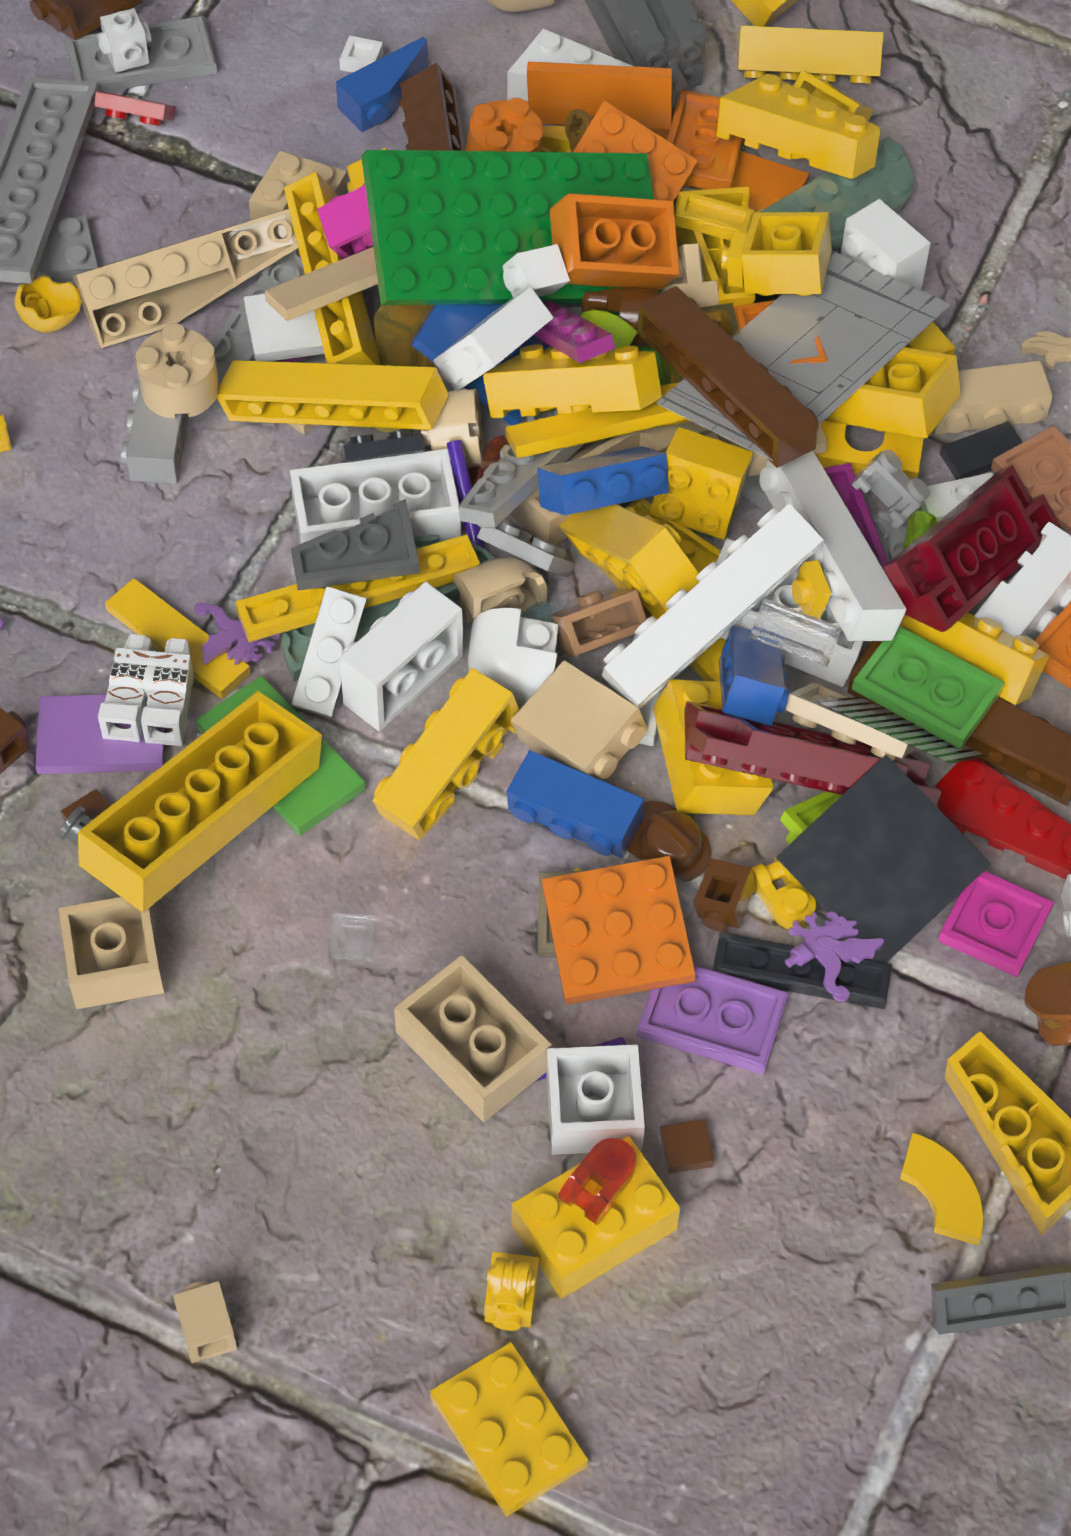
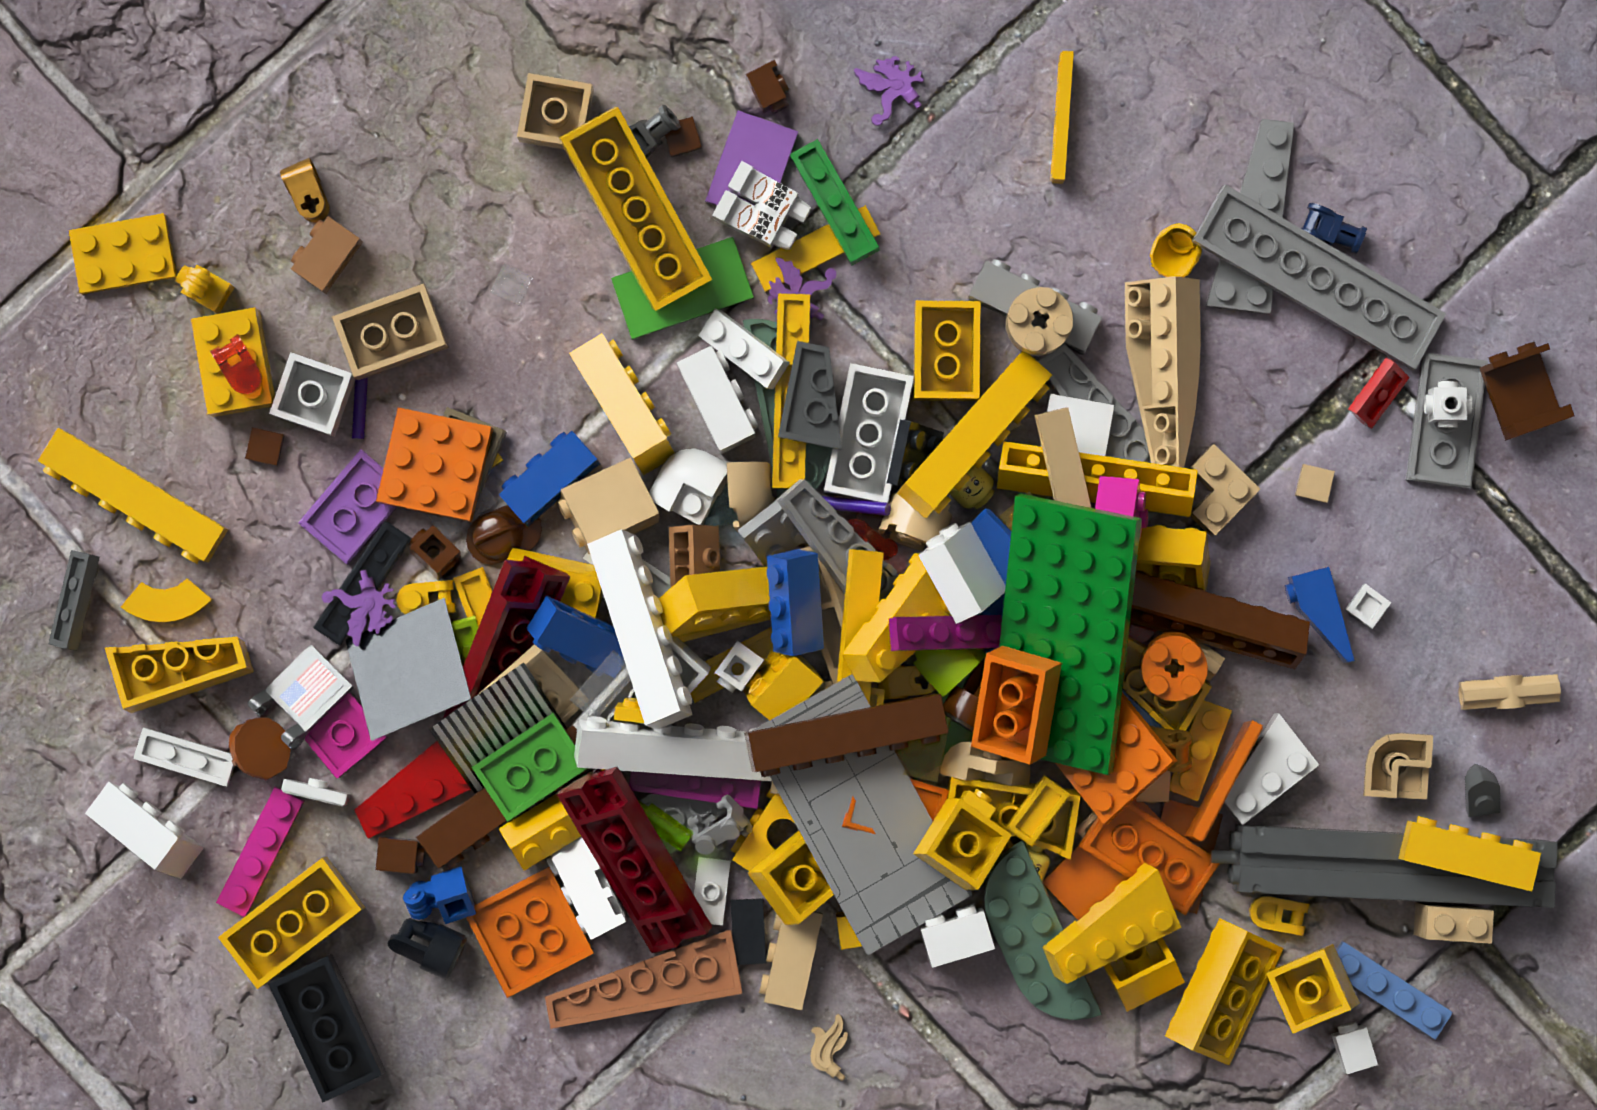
camera: 110 degrees right, 30 degrees up
tan brick [173,1281,237,1364] -> none
white brick [502,244,570,298] -> none
none -> yellow brick [38,428,229,564]
none -> flag [248,645,354,750]
none -> pearl gold piece [280,158,330,223]
none -> medium nougat brick [291,216,363,294]
none -> yellow tile [453,567,492,626]
none -> white brick [715,641,764,693]
none -> green plate [790,139,880,266]
none -> yellow brick [913,300,981,402]
none -> yellow plate [1249,896,1309,936]
none -> tan tile [1295,464,1335,503]

